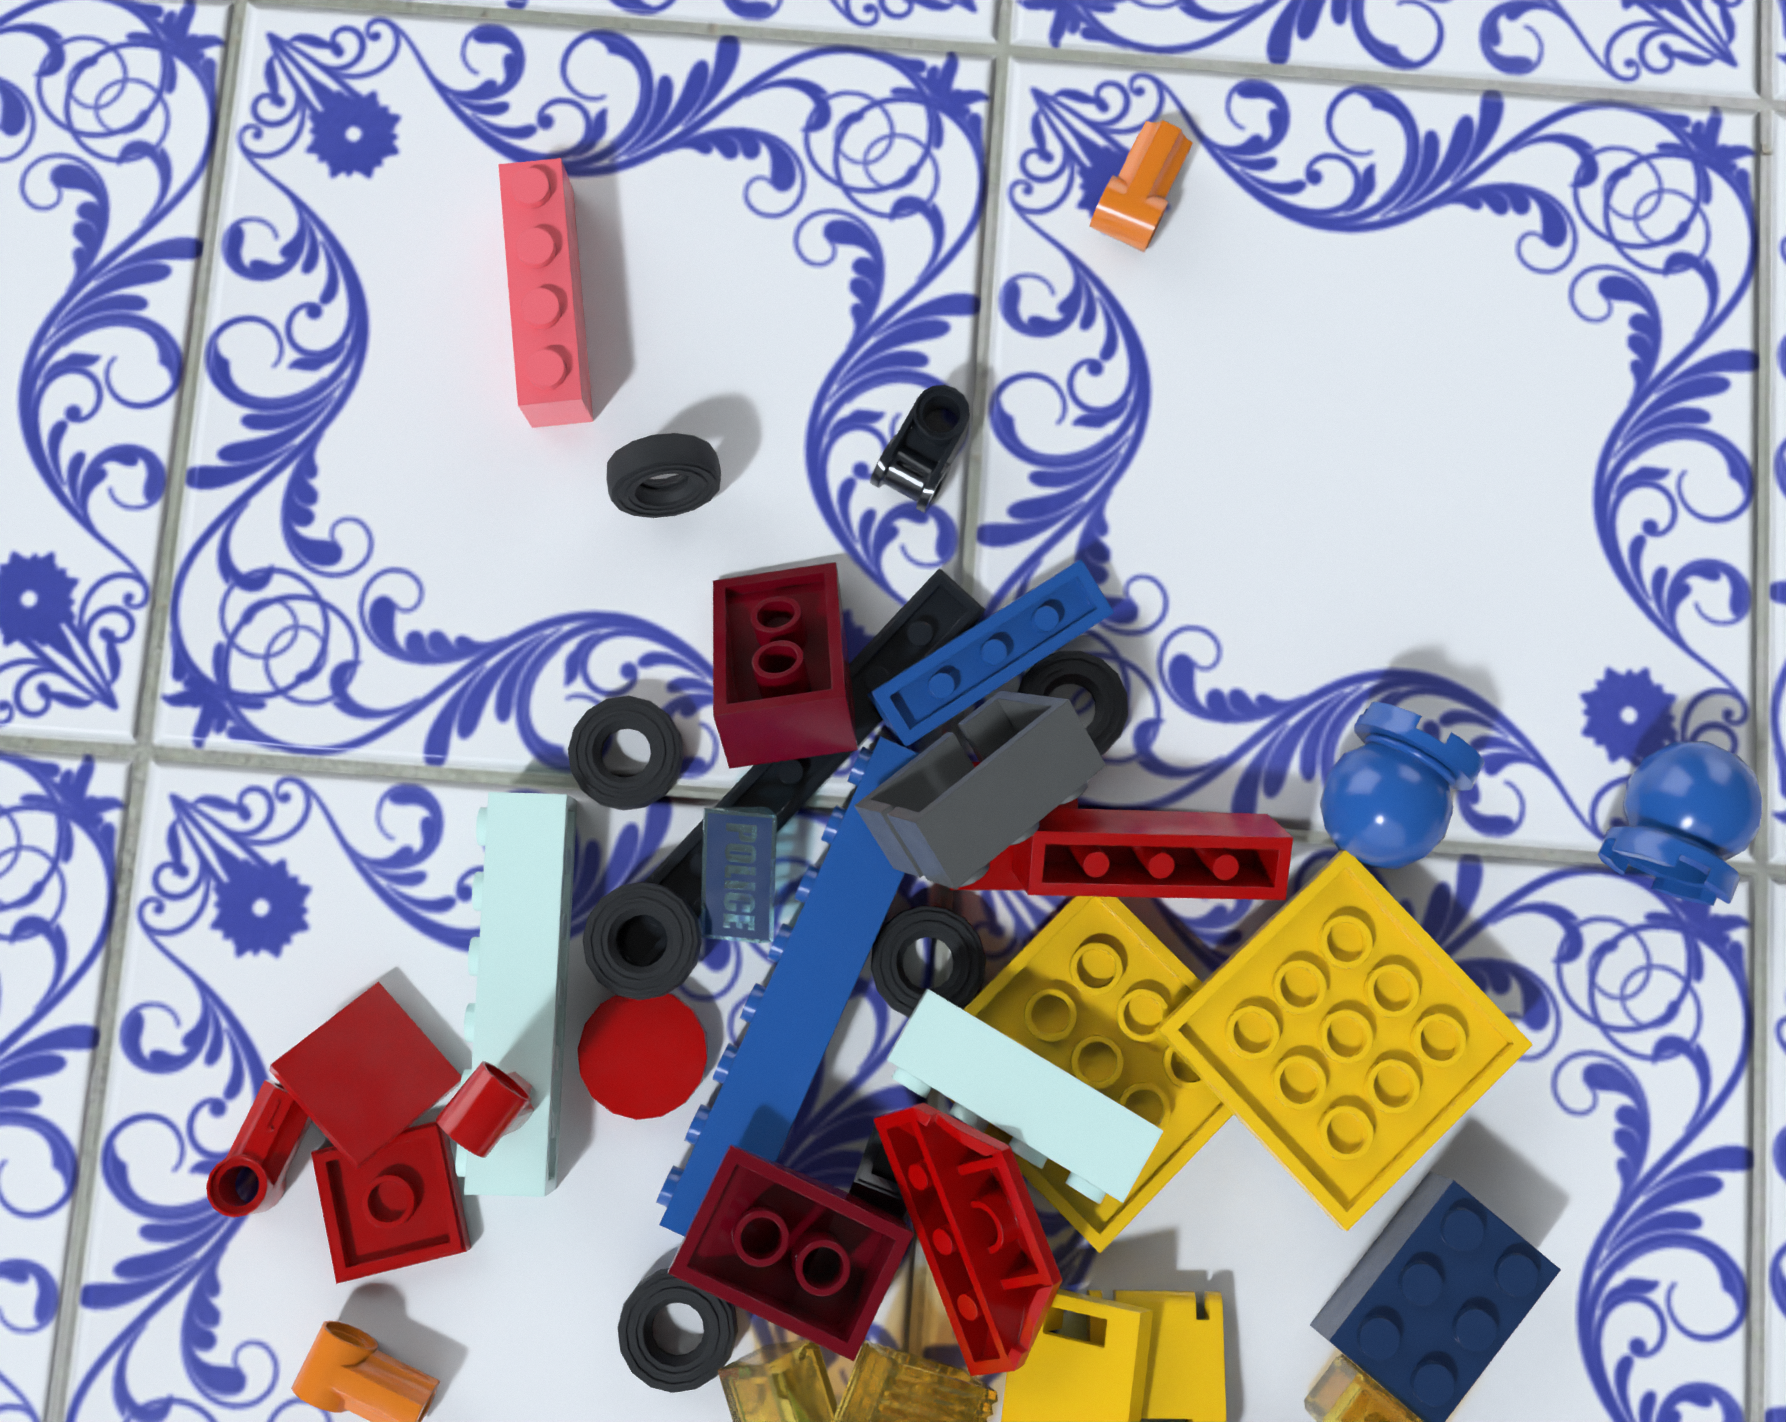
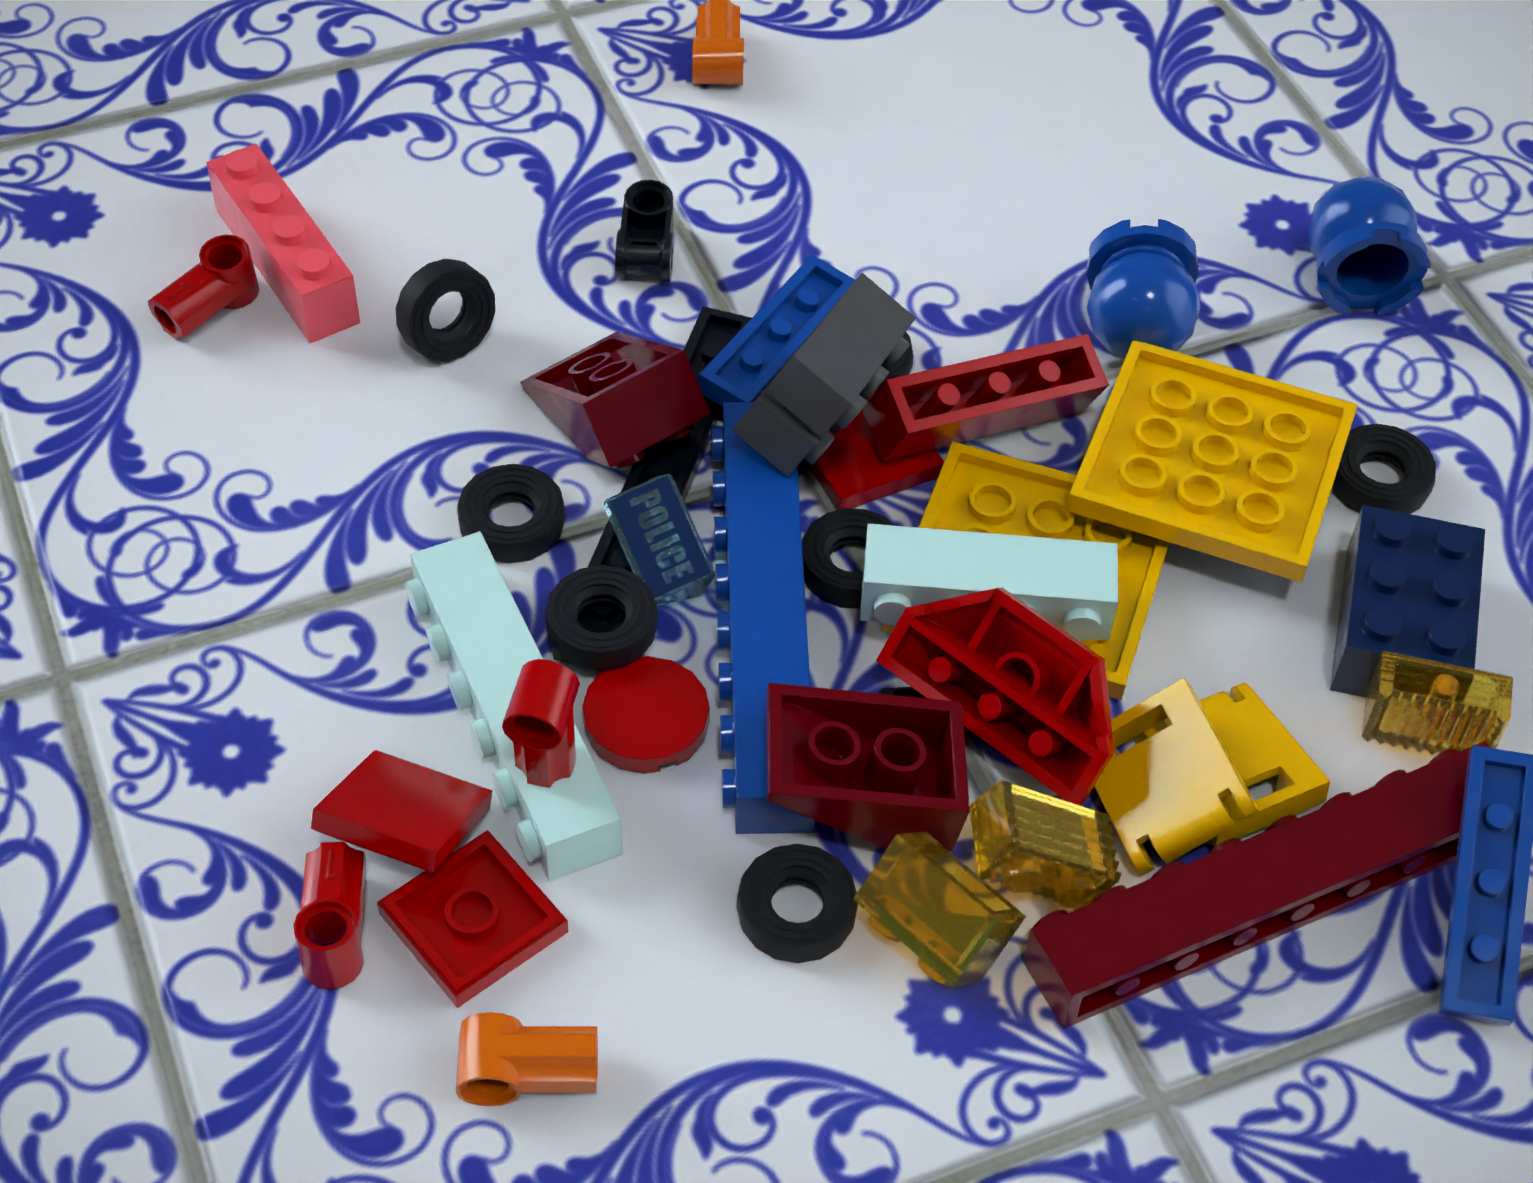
camera: 25 degrees left, 30 degrees down
none -> red piece [147,234,259,340]
none -> black tyre [1332,424,1436,514]

